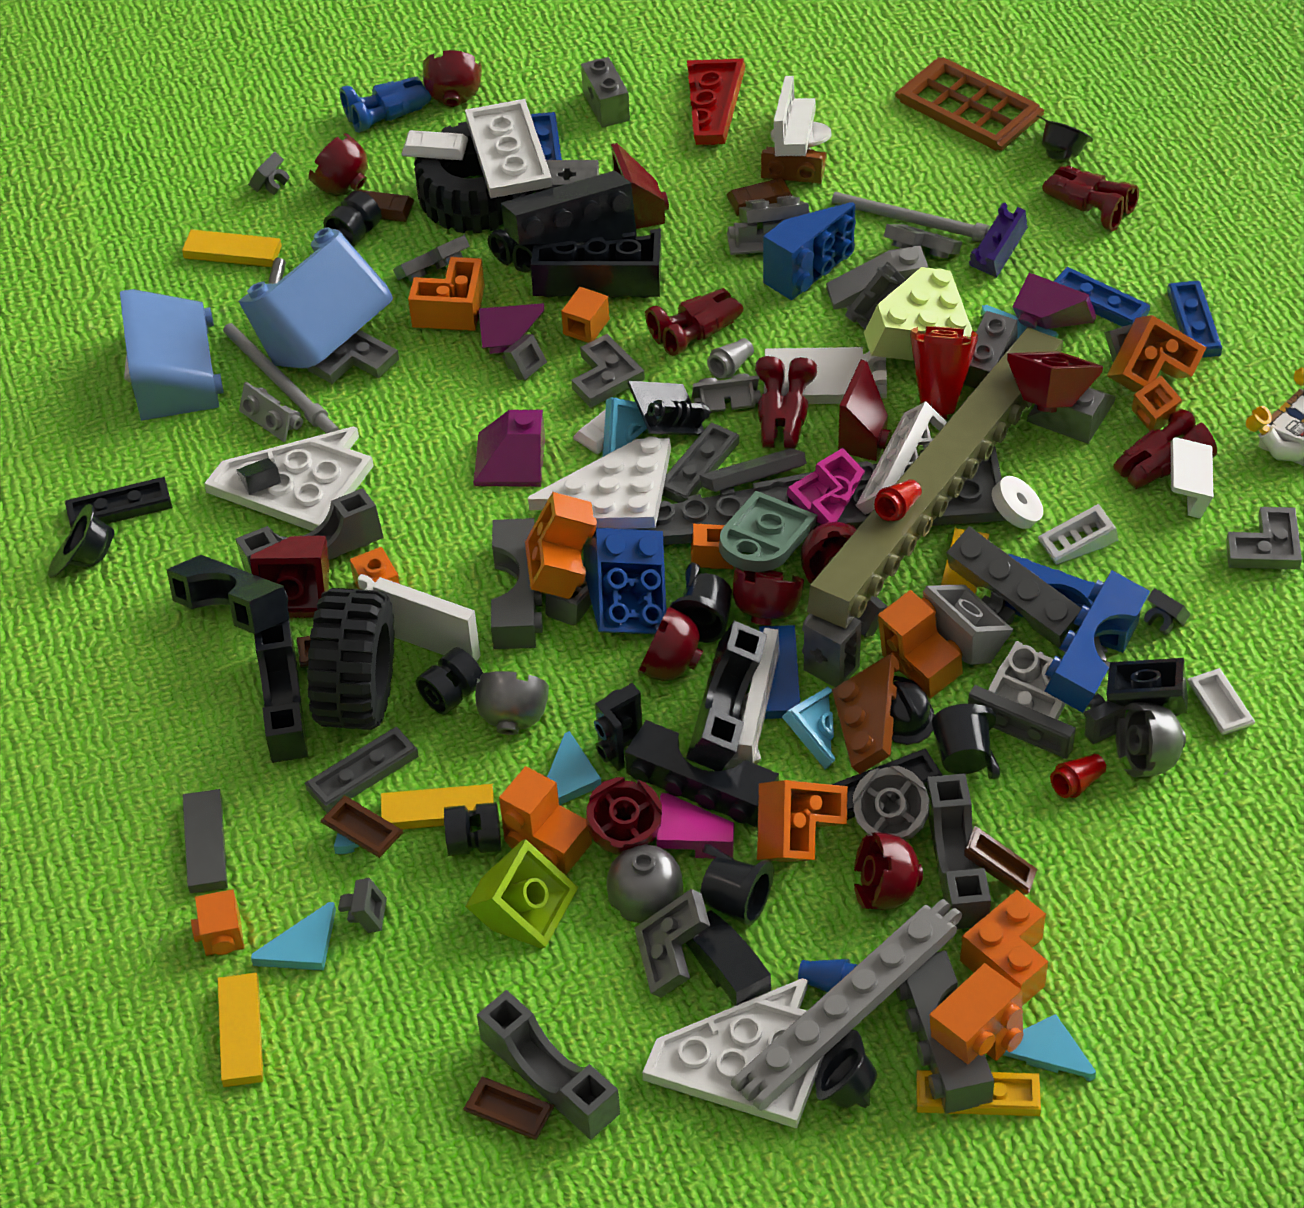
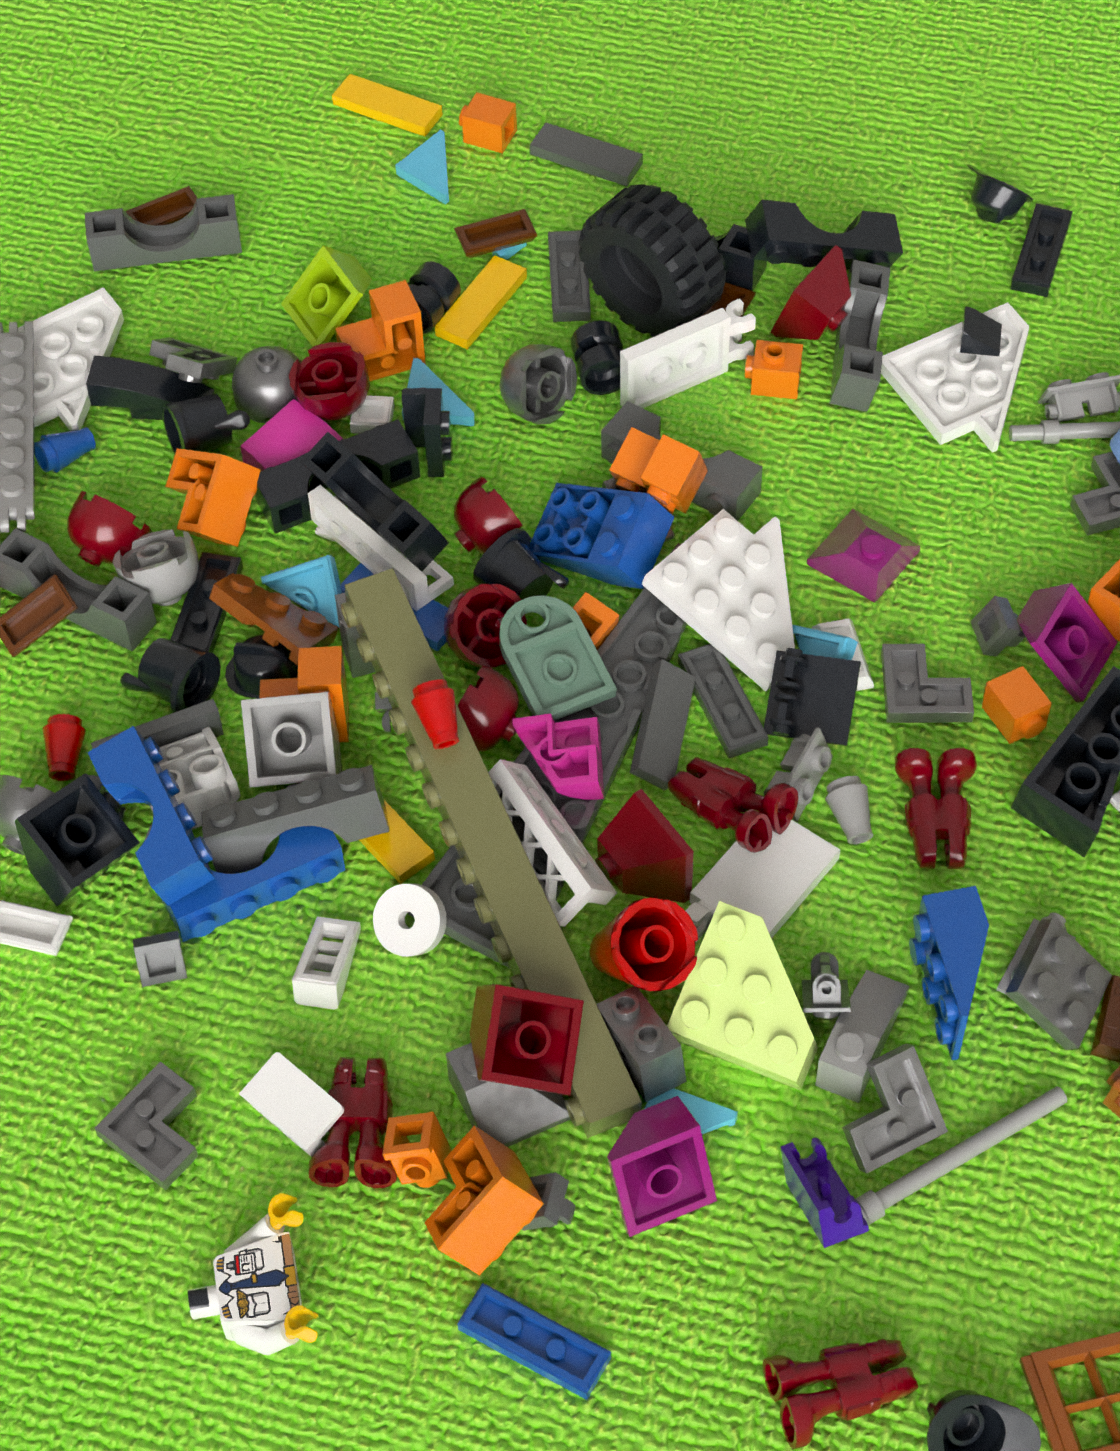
camera: 125 degrees right, 5 degrees up
dark grey tile [338,878,387,933] -> none
blue tile [1054,267,1150,327] -> none

